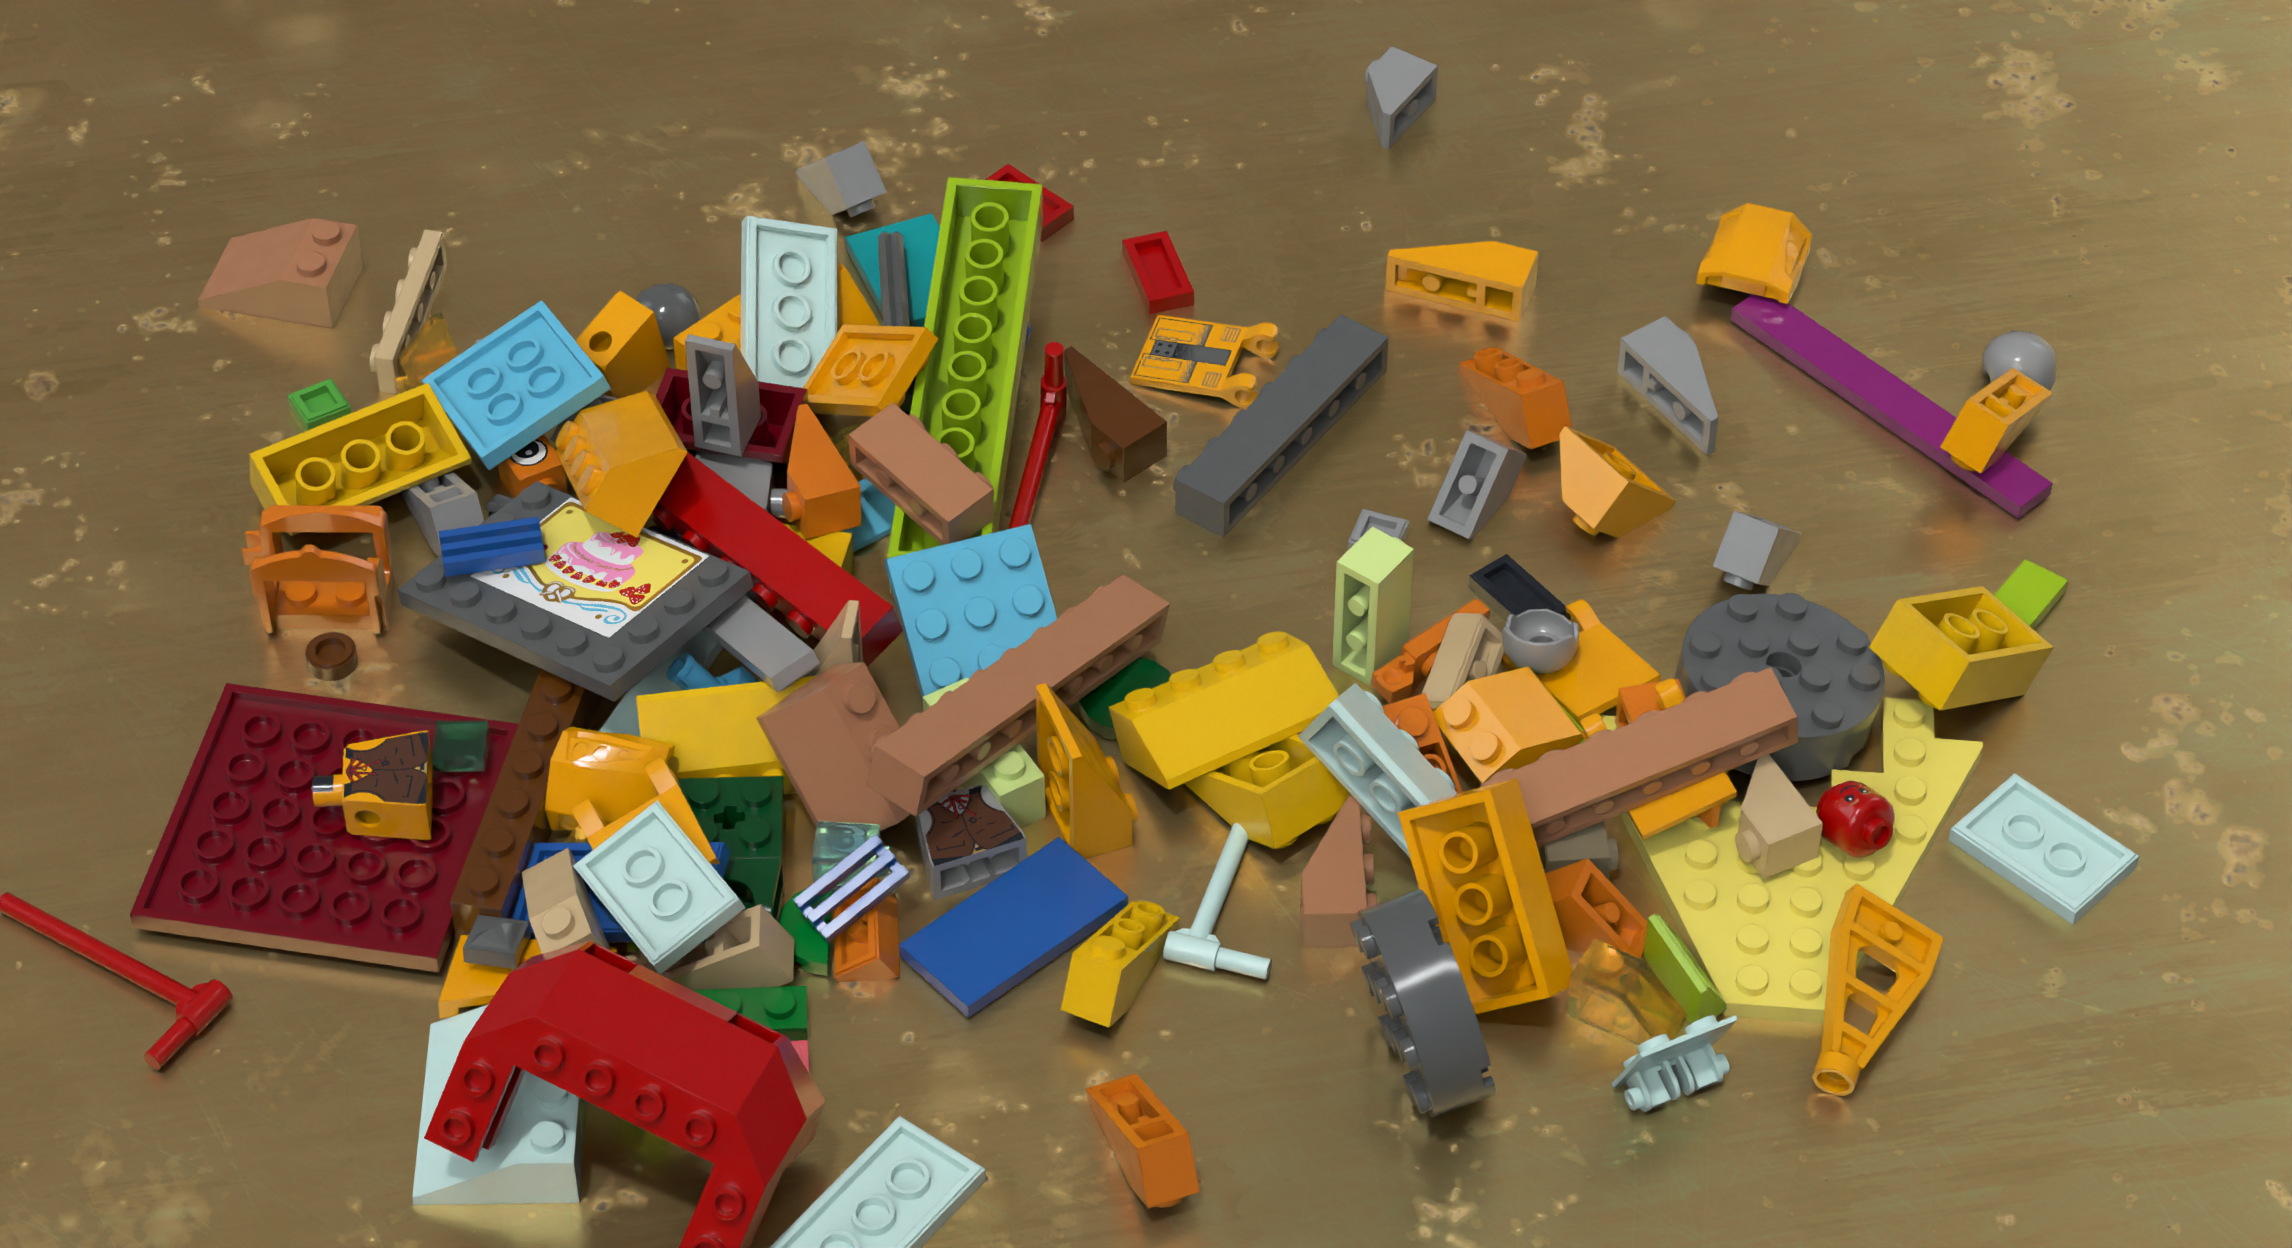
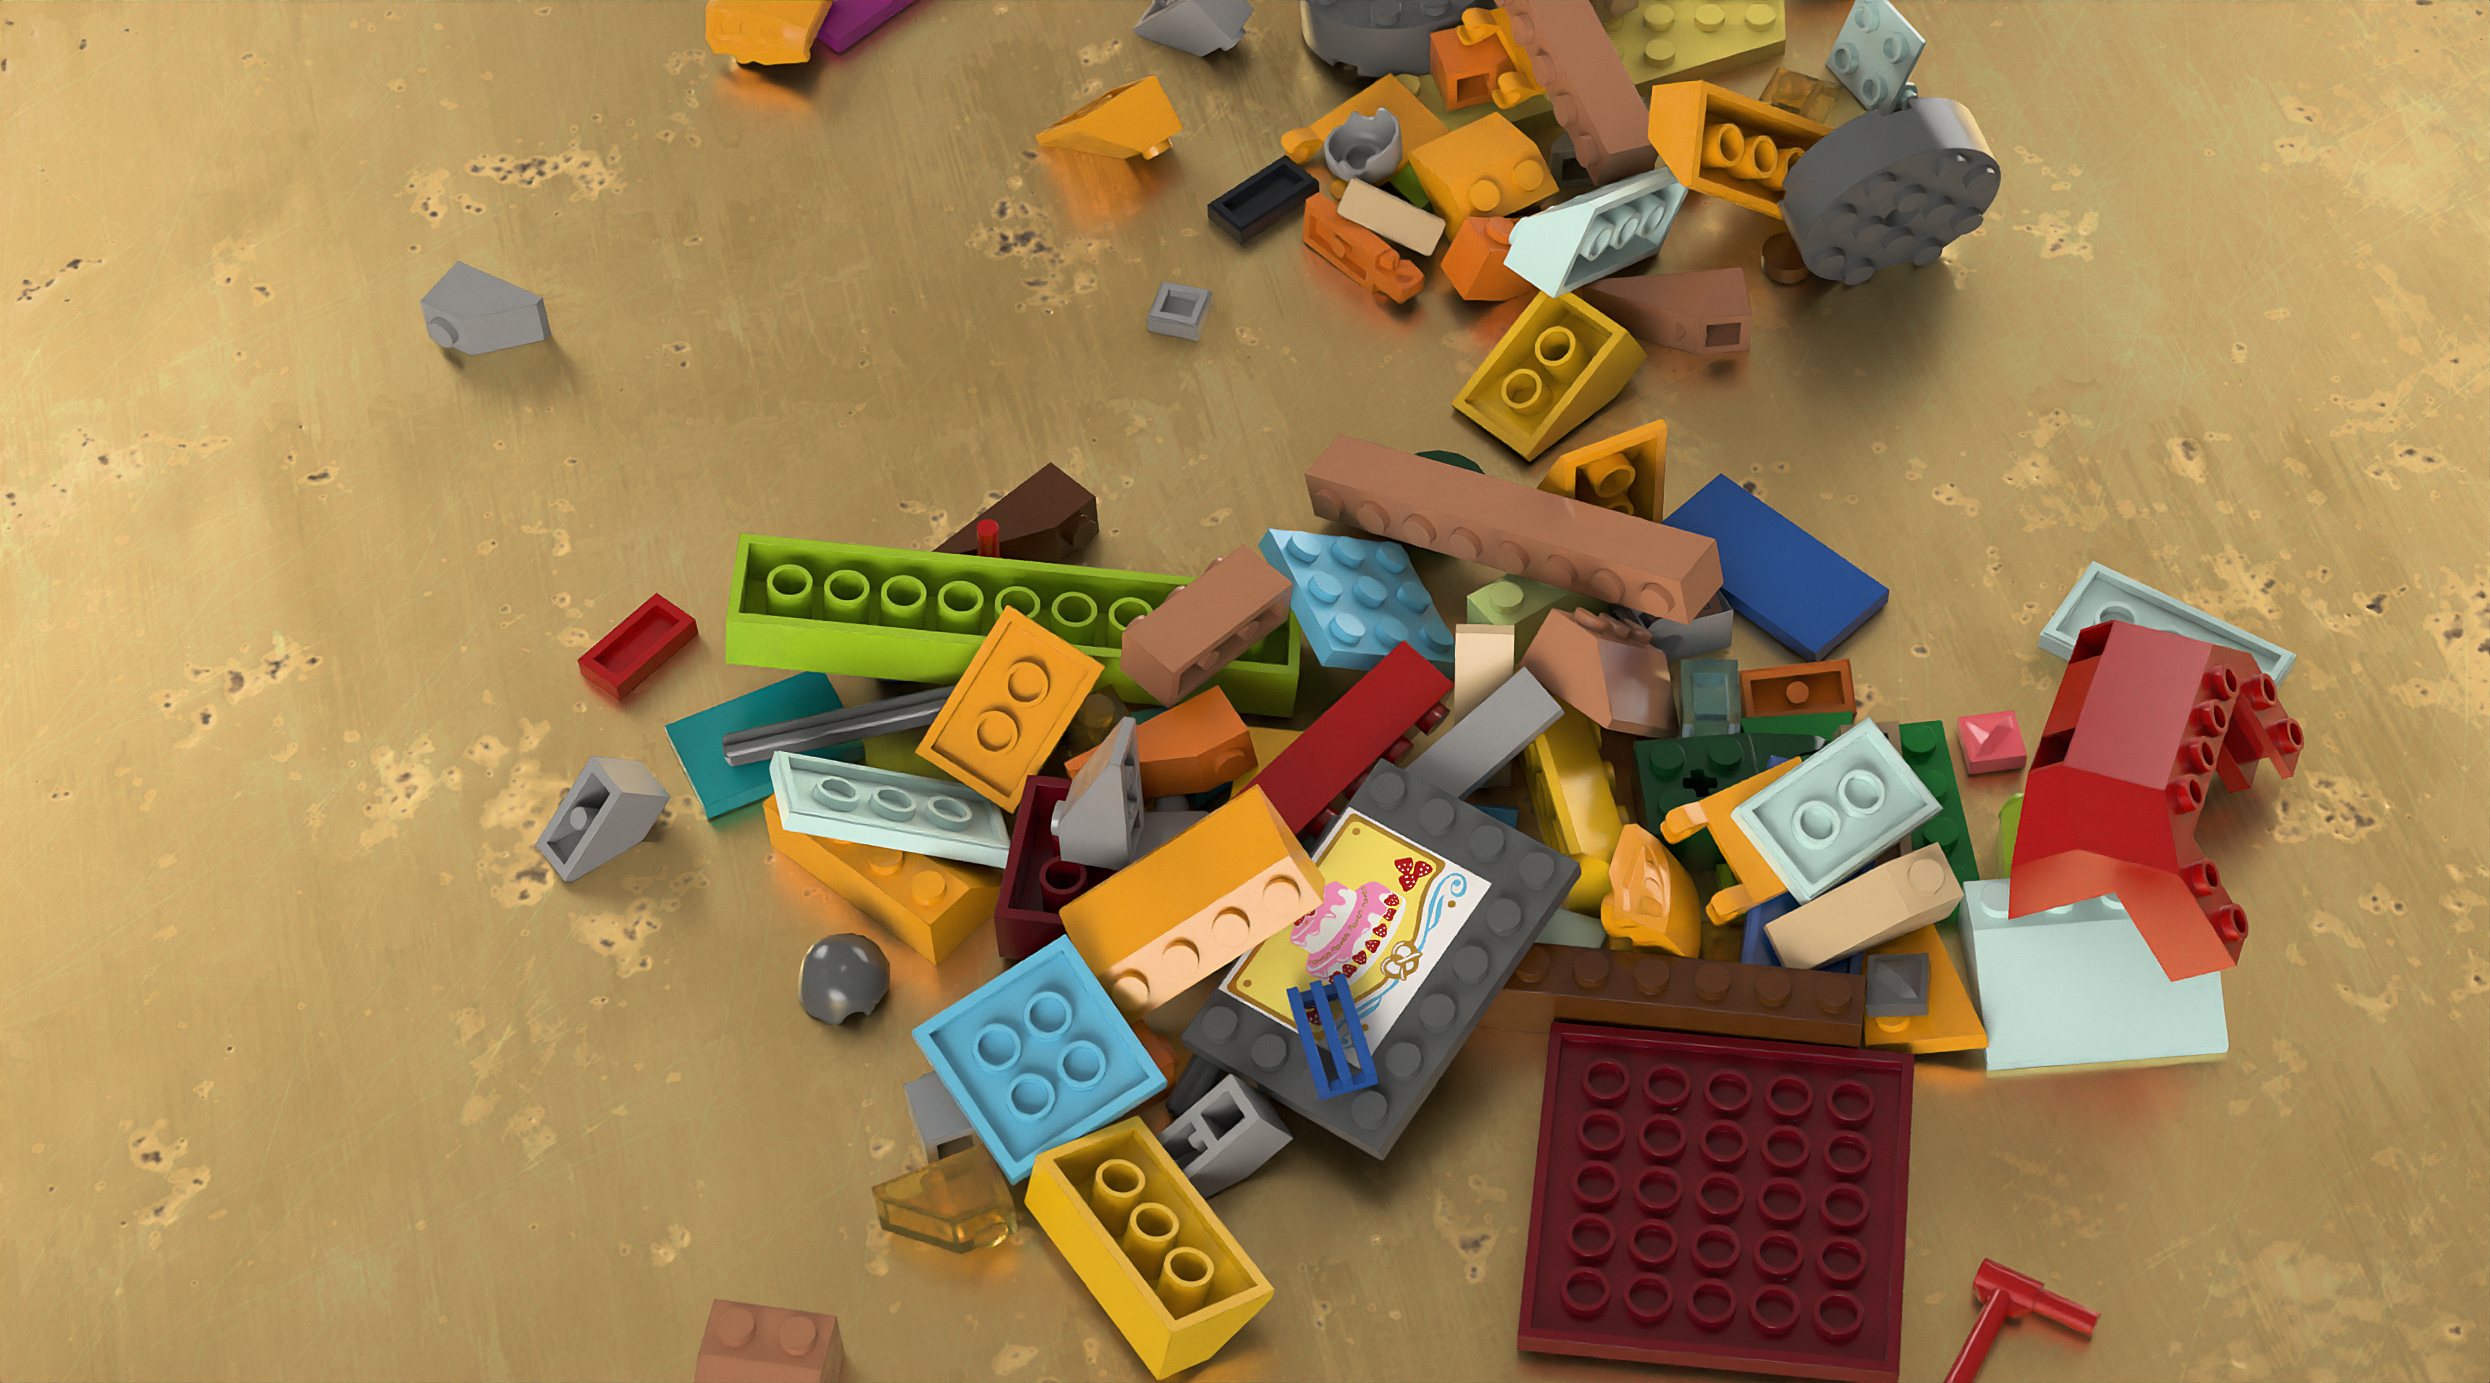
camera: 90 degrees left, 5 degrees up
orange animal [242,505,395,634] -> none
bright green tile [287,378,352,431] -> none
reddish brown tile [305,632,358,681] -> none
torso [312,731,433,840] -> none
tan plate [370,230,447,394] -> none
clear green tile [431,721,490,771] -> none
light orange torso [575,291,671,398] -> none
tile [793,834,910,943] -> none
yellow slope [1060,901,1180,1027] -> none
orange slope [1086,1073,1200,1208] -> none
yellow slope [1109,631,1339,790] -> none
red tile [1122,231,1194,314] -> none
light orange flag [1130,315,1279,409] -> none
light aqua bar [1163,823,1272,980] -> none
dark grey brick [1173,314,1389,538] -> none
yellowish green brick [1332,526,1414,687] -> none
light orange slope [1385,241,1538,322] -> none
light grey slope [1427,430,1527,540] -> none
orange slope [1458,347,1572,449] -> none
light grey slope [1617,316,1718,455] -> none
lime slope [1644,913,1727,1024] -> none

